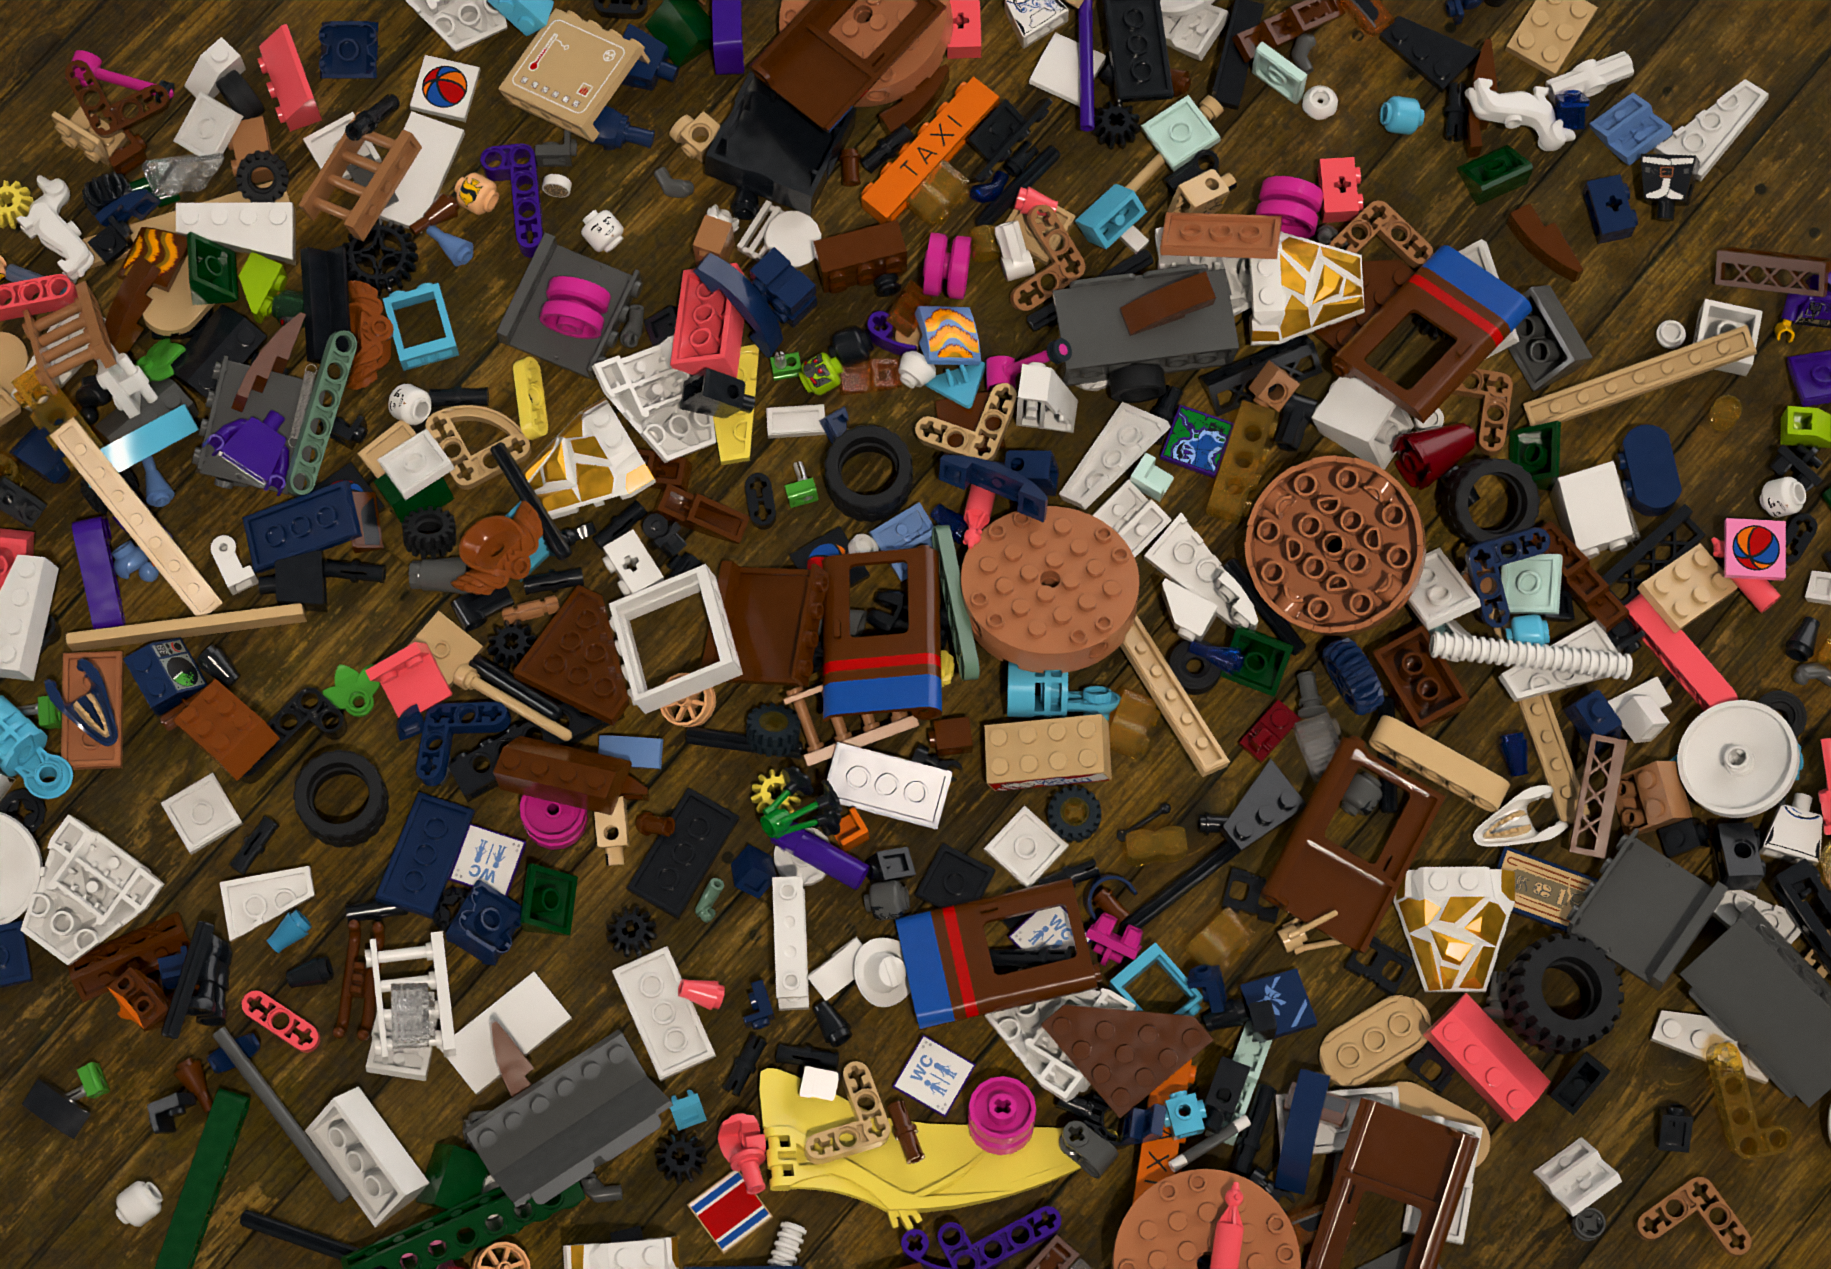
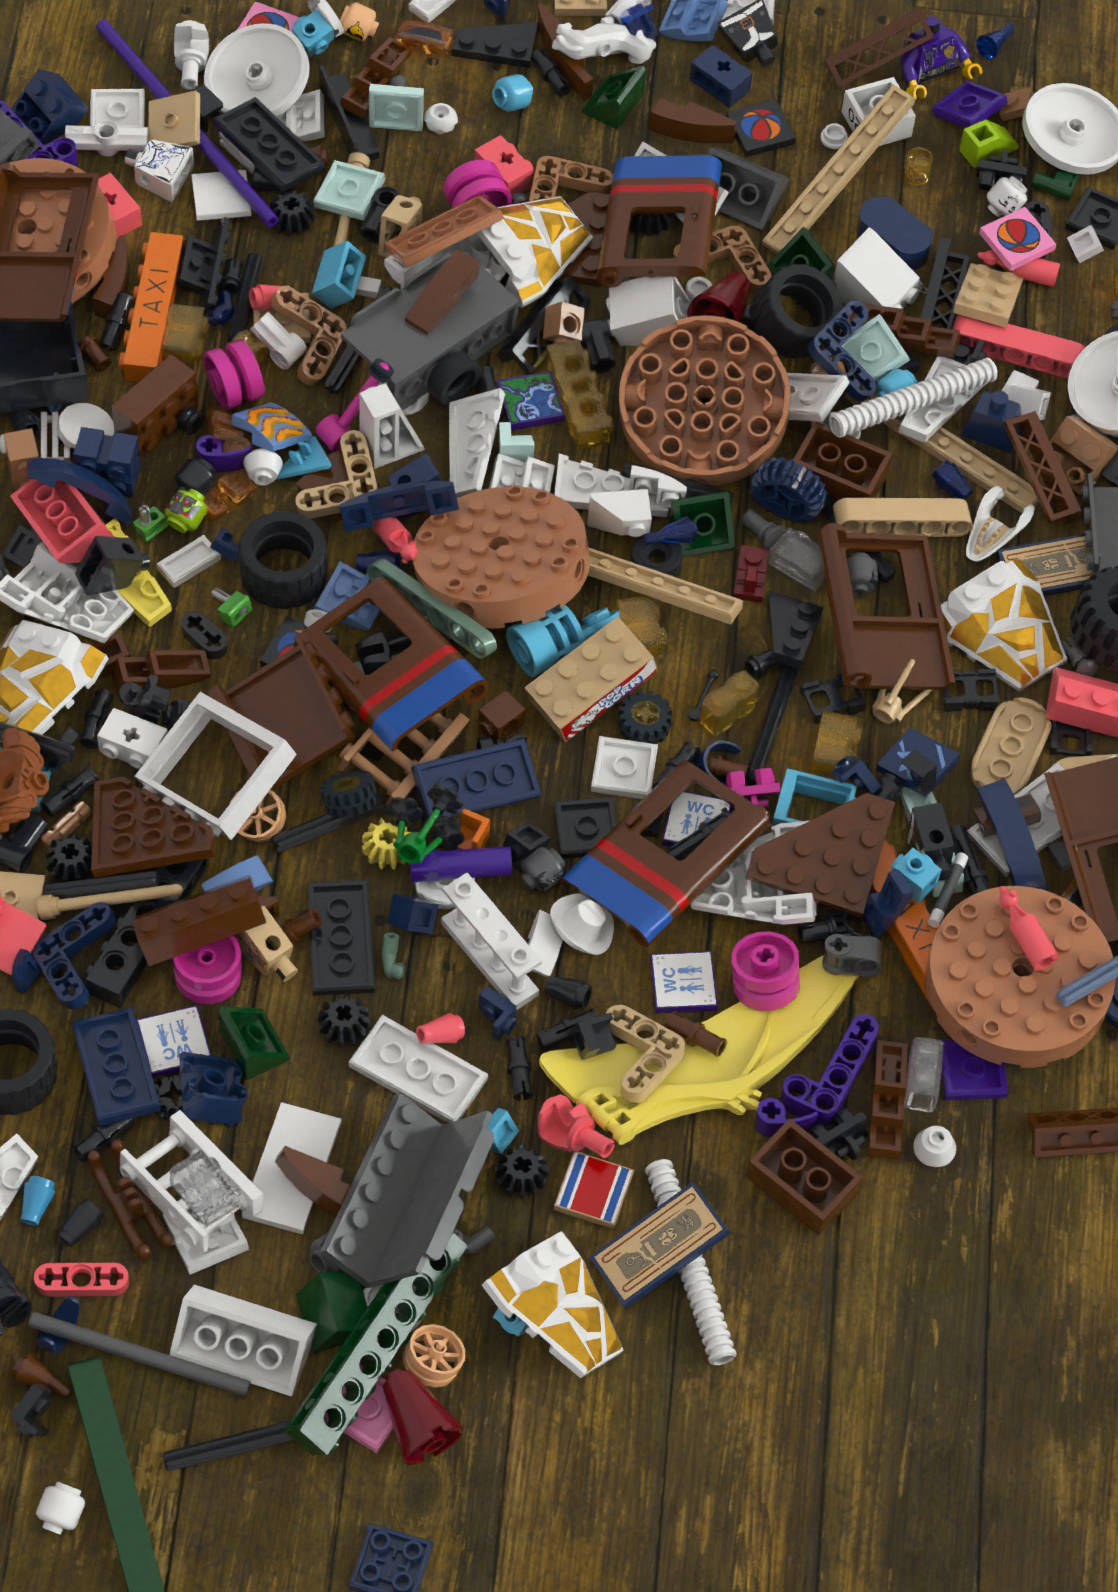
camera: 40 degrees left, 15 degrees down
black cone [1785,617,1820,662] -> none
none -> tile [726,99,796,157]

